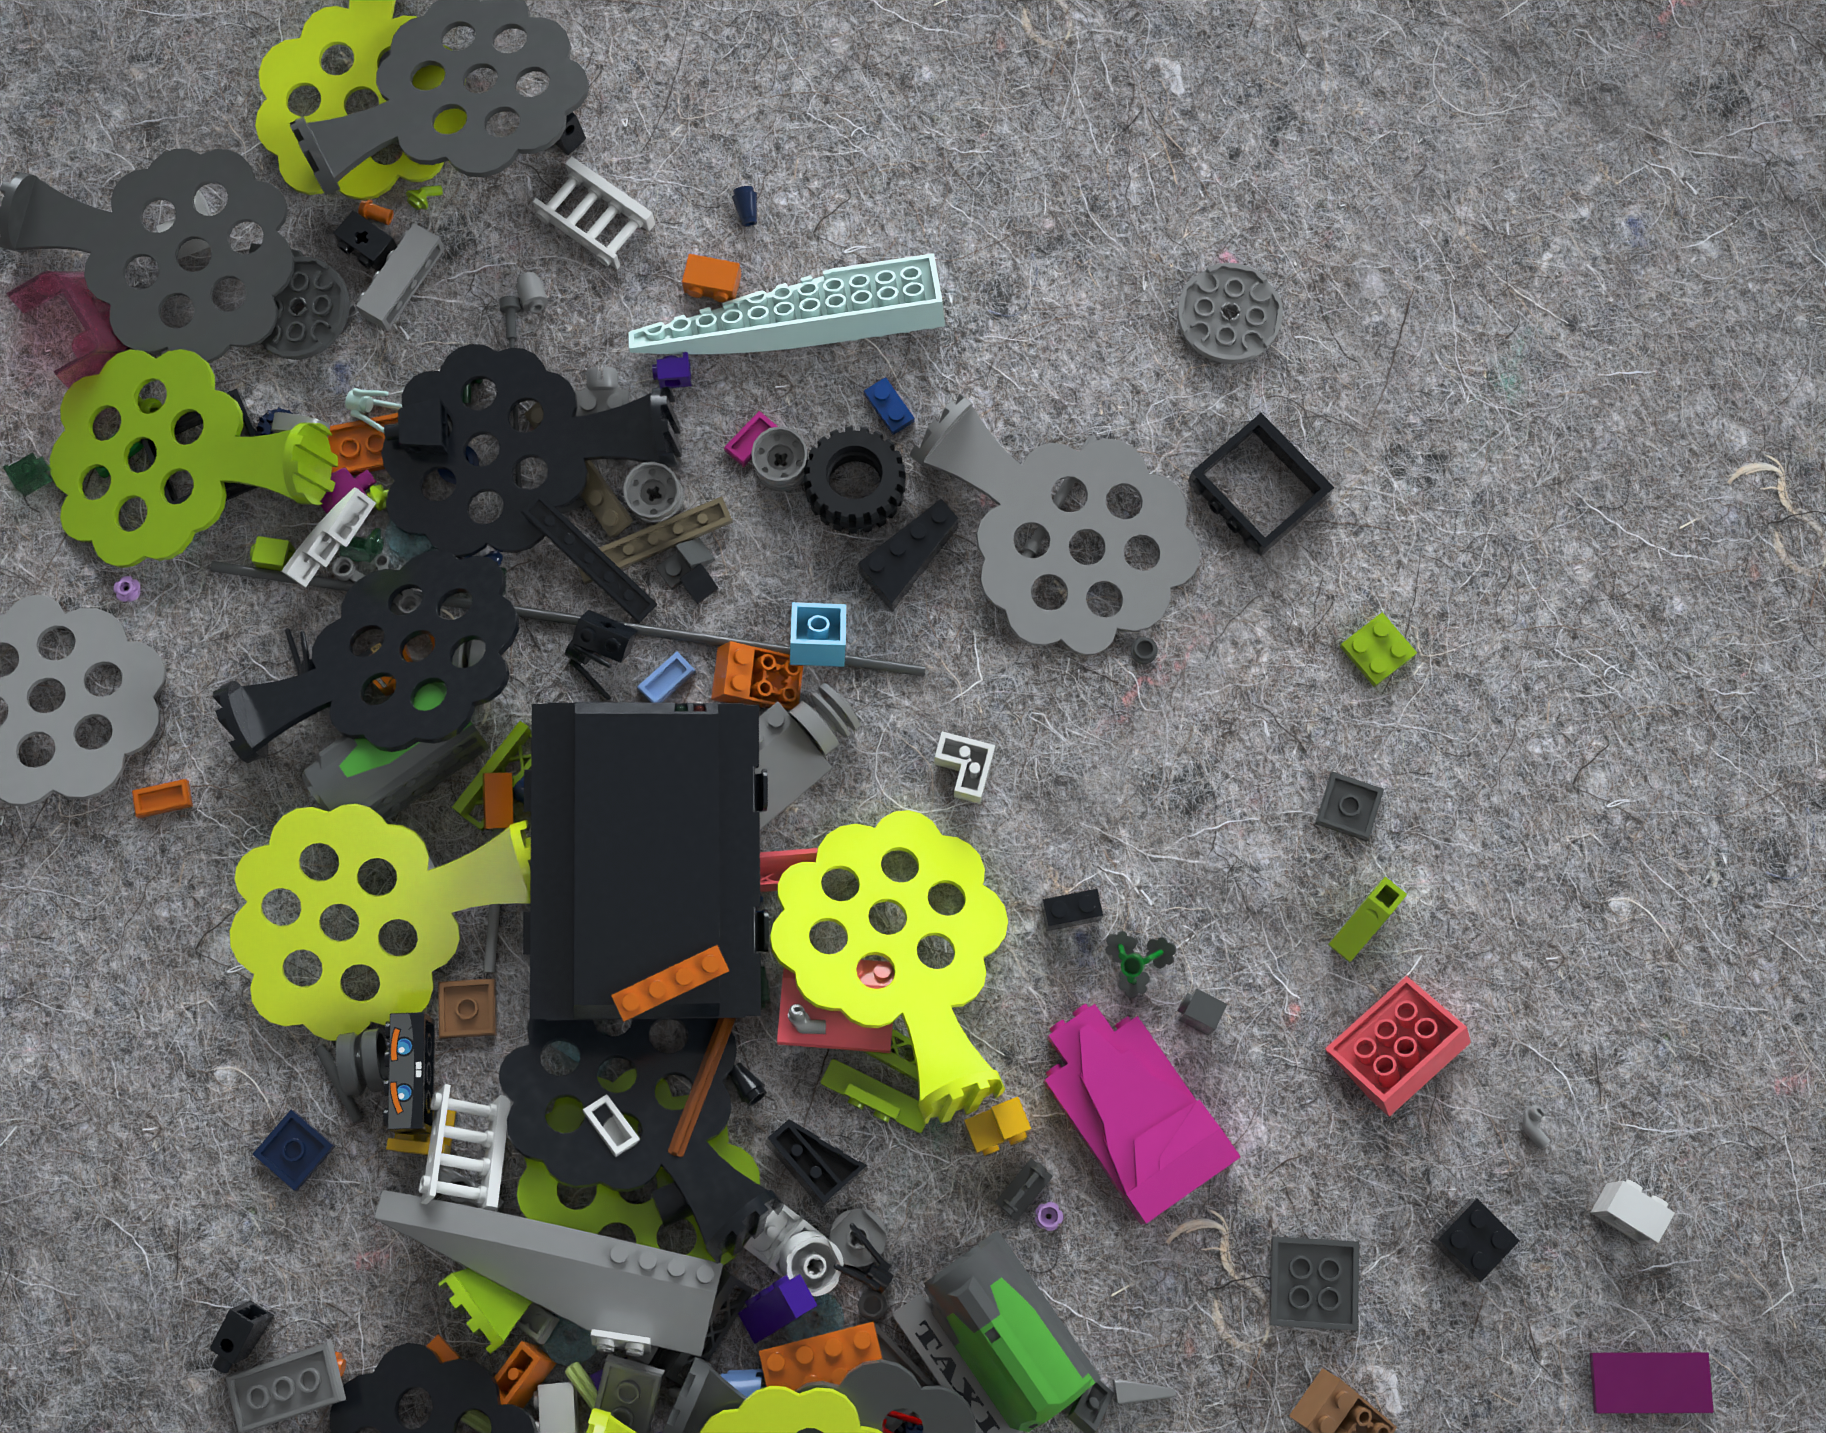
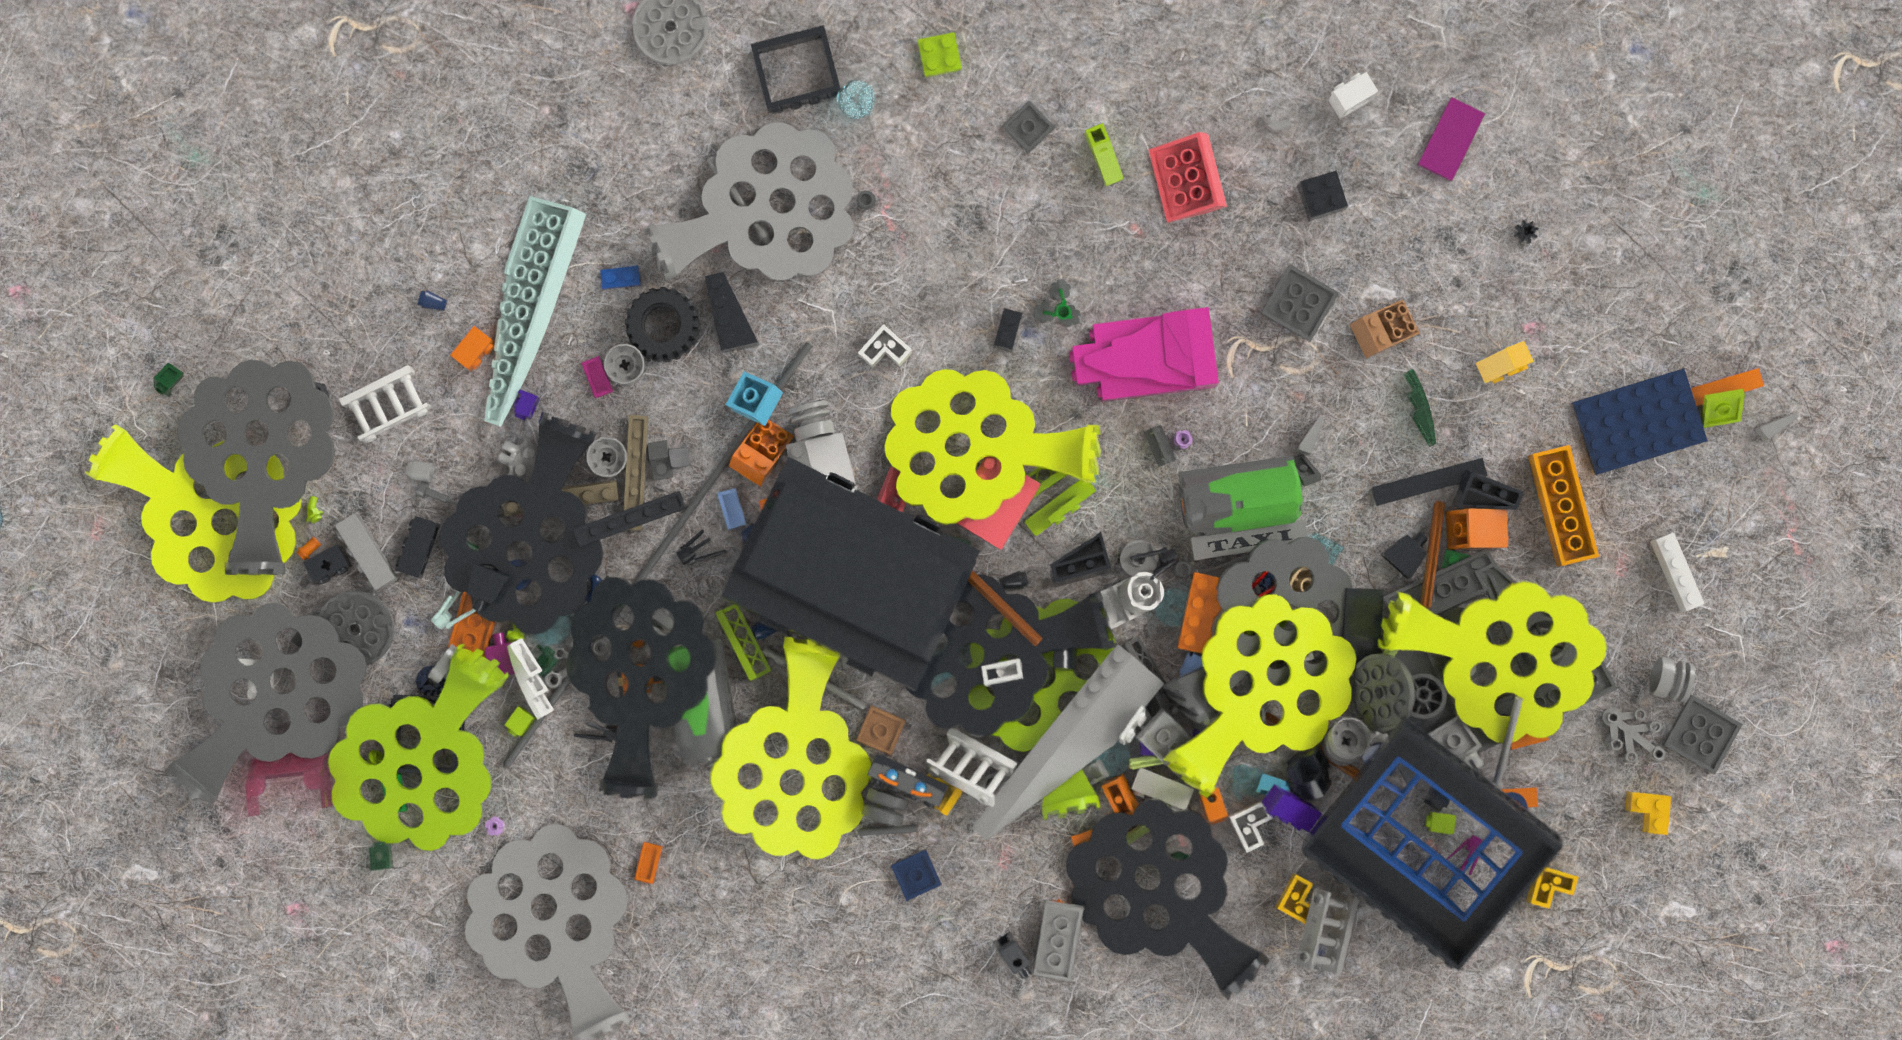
camera: 65 degrees left, 10 degrees up
orange tile [483,773,513,829] -> none
black brick [571,610,638,663] -> none
orange plate [611,945,729,1022] -> none
dark purple brick [738,1274,818,1344] -> none
light grey arm [788,1004,826,1034] -> none
yellow brick [964,1096,1031,1156] -> none
dark grey brick [1177,989,1228,1036] -> none
none -> black brick [396,516,441,579]
none -> clear light blue plate [837,80,875,119]

